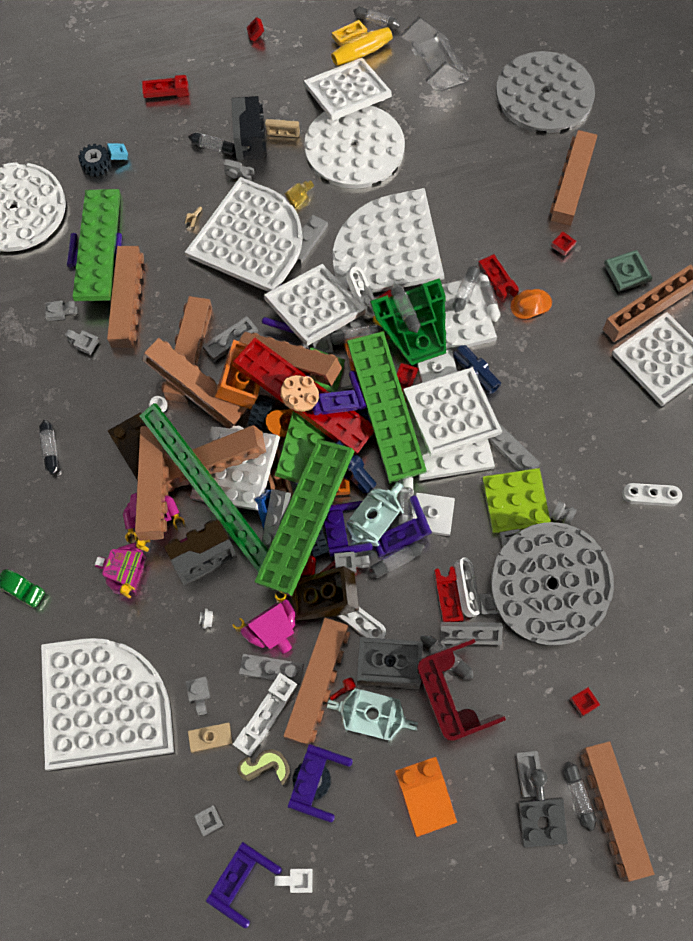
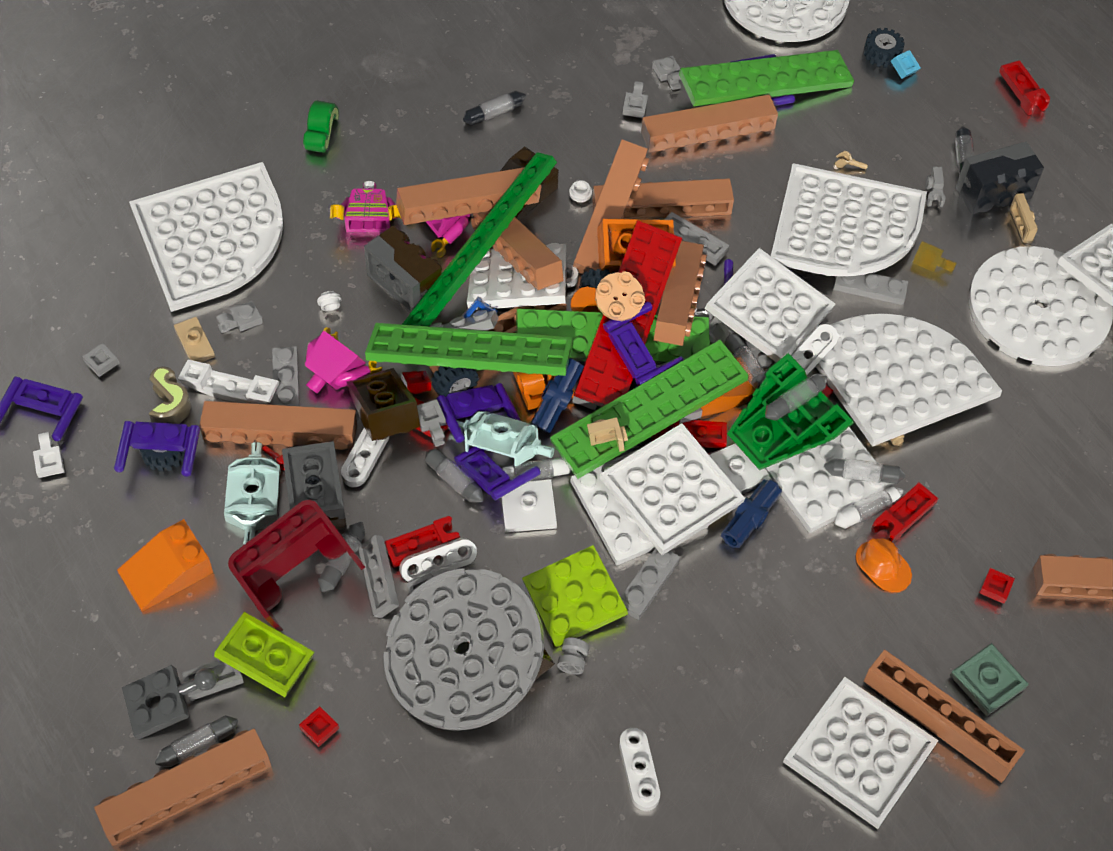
camera: 70 degrees right, 10 degrees down
none -> lime plate [214,612,314,697]
none -> tan bracket [587,417,628,452]

